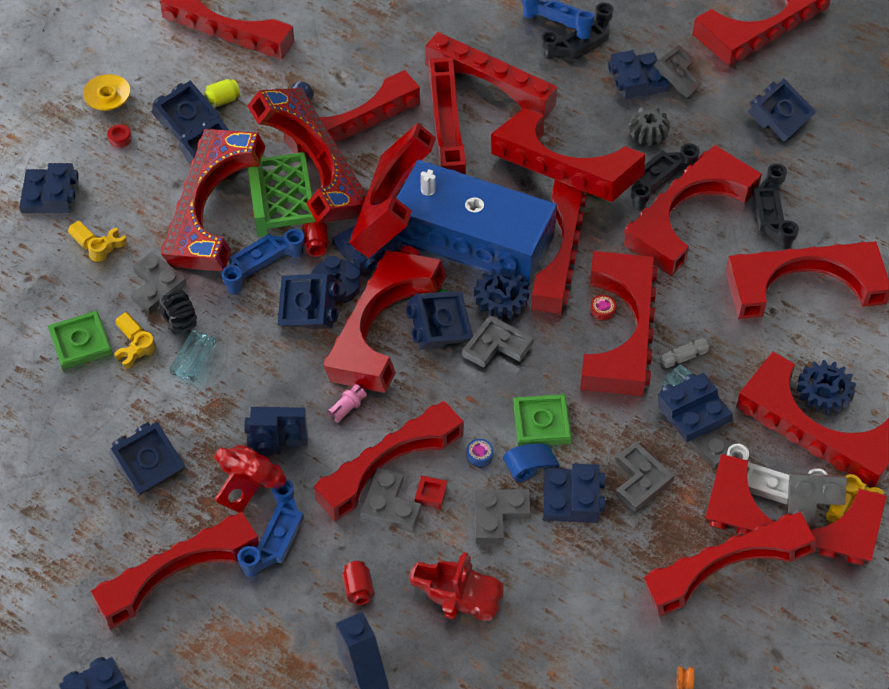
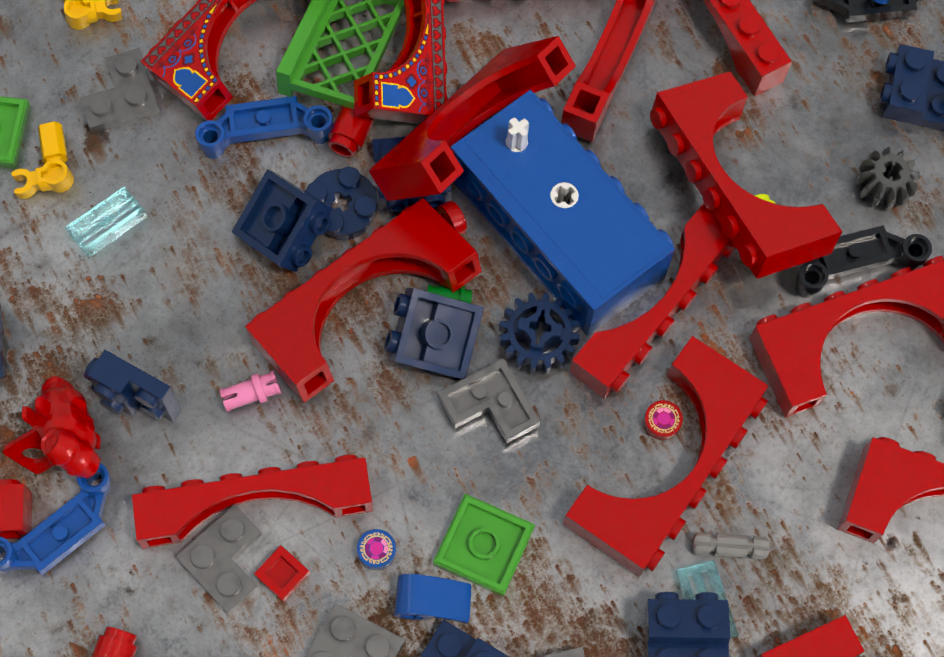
camera: 25 degrees right, 15 degrees up
black gear [160,289,197,335] -> none

